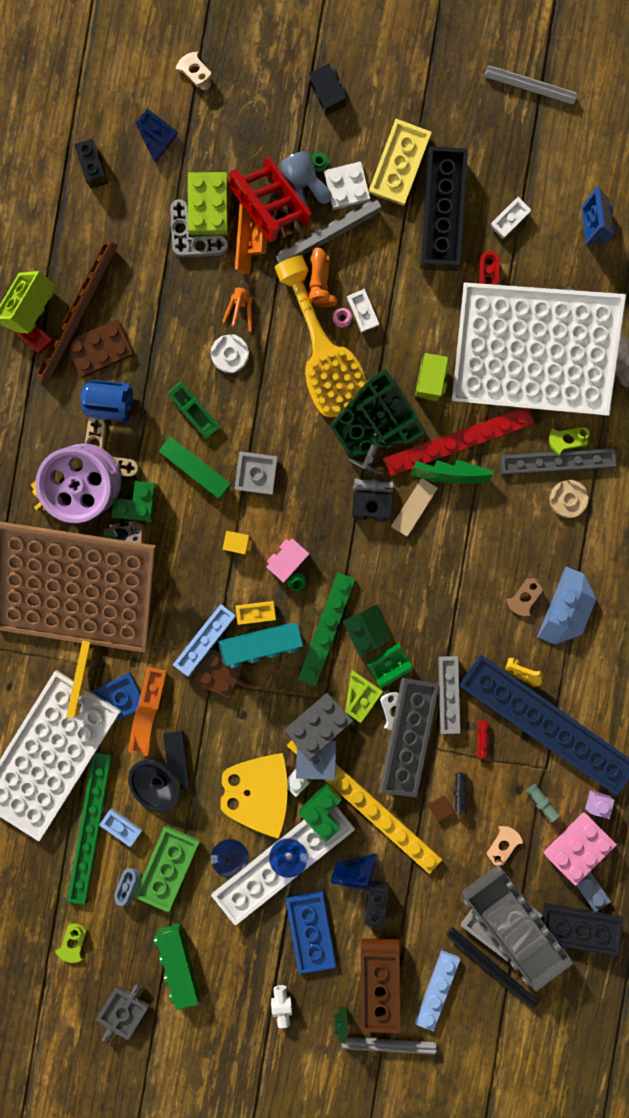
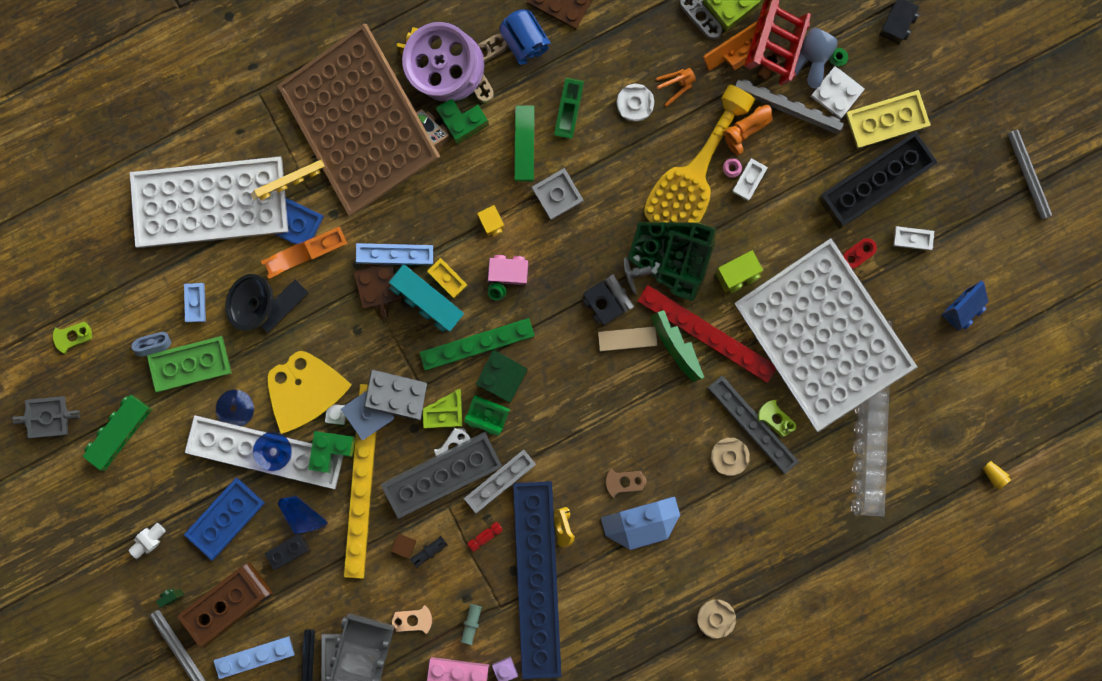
camera: 55 degrees right, 5 degrees down
green tile [67,751,113,905] -> none

